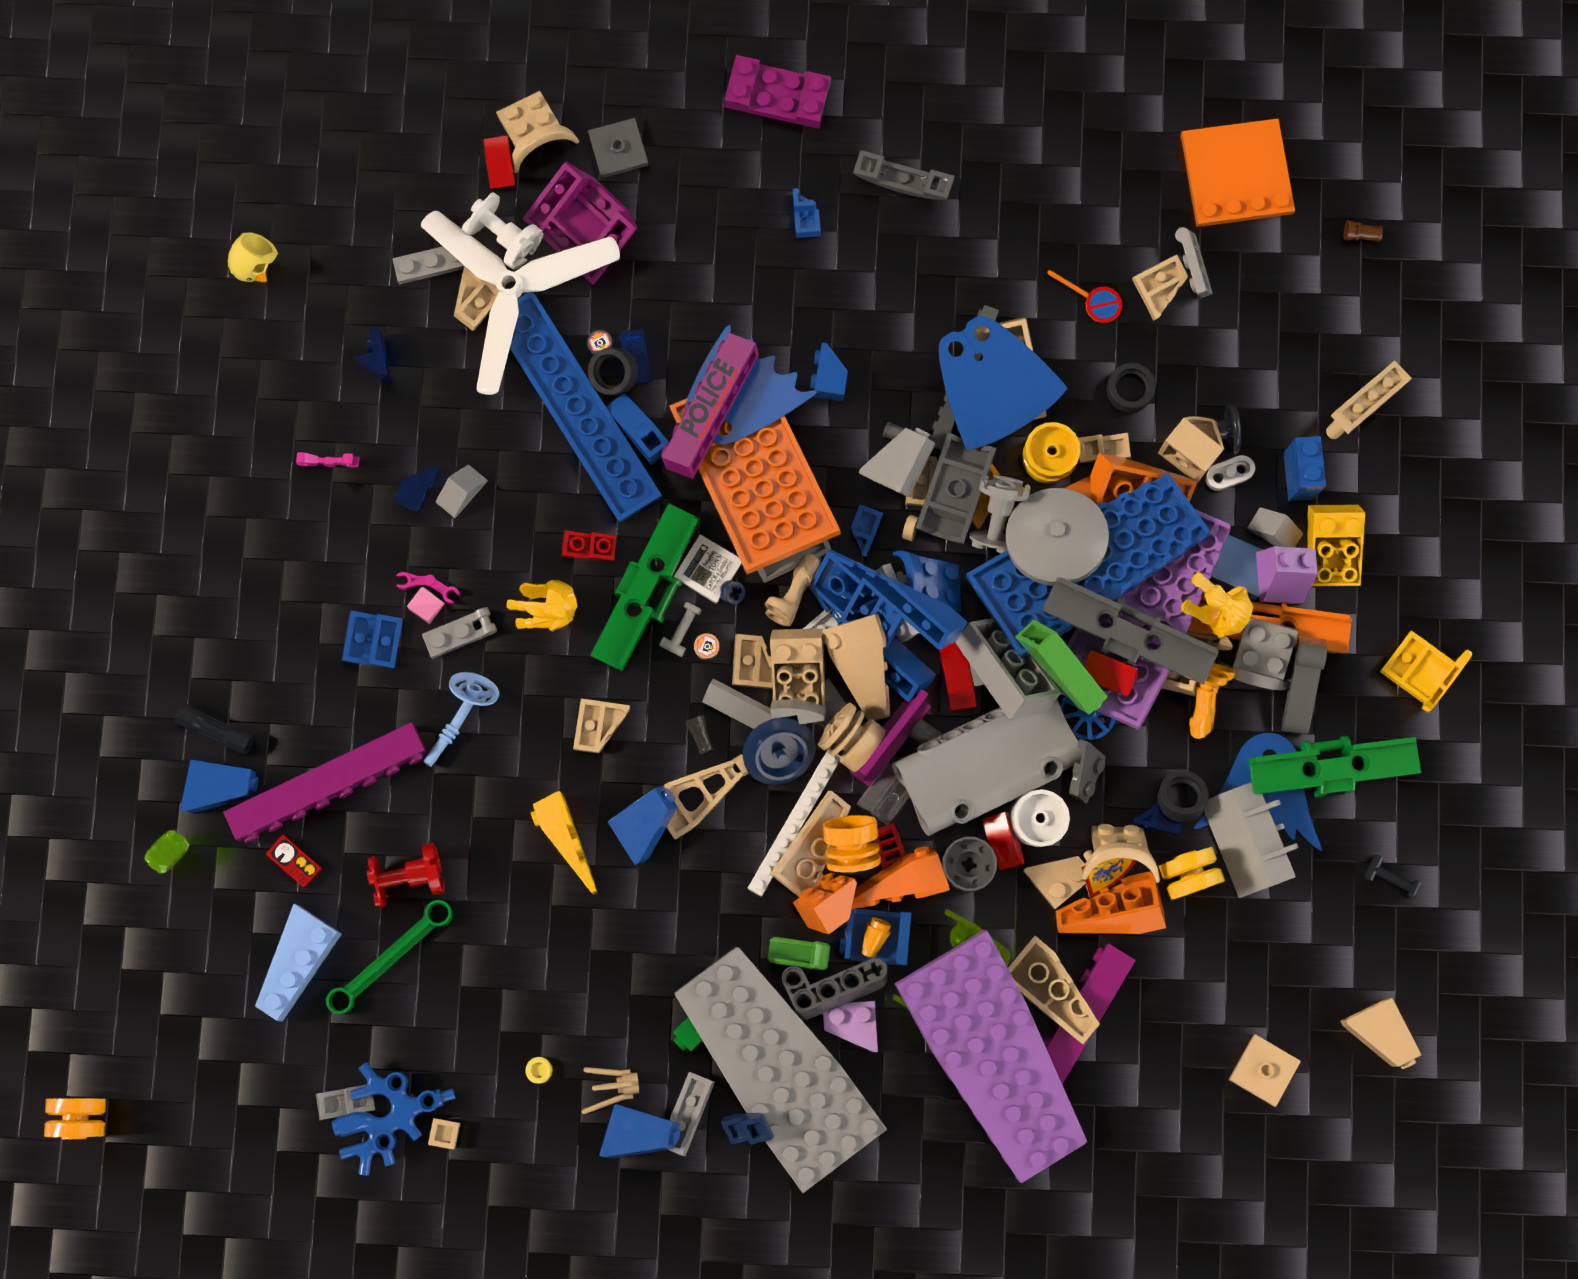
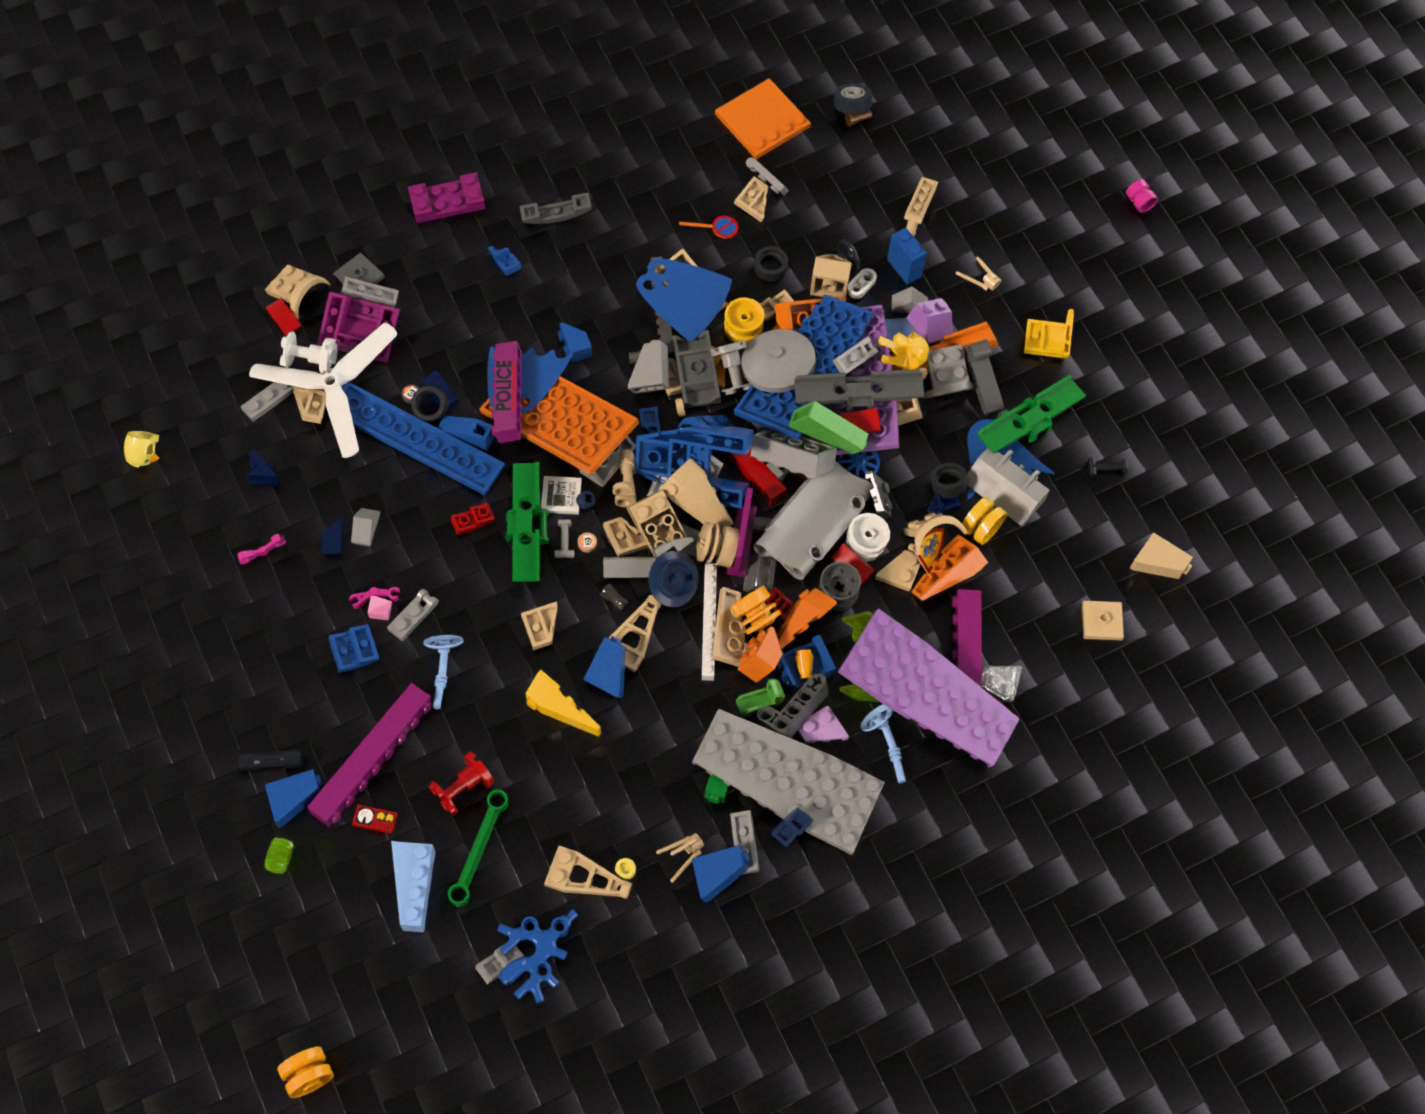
camera: 30 degrees left, 15 degrees down
tan plate [428,1118,460,1149] -> none
yellow piece [506,580,578,632] -> none
tan wedge [1008,936,1100,1044] -> none
light orange piece [1189,664,1235,739] -> none
yellow slope [1307,505,1365,586] -> none
none -> light grey plate [341,276,399,308]
none -> tan plate [544,846,632,899]
none -> light grey plate [833,336,879,375]
none -> black wheel [834,83,872,114]
none -> light blue dish [861,704,906,783]
none -> tan plant [956,257,1002,291]
none -> clear wing [980,666,1022,702]

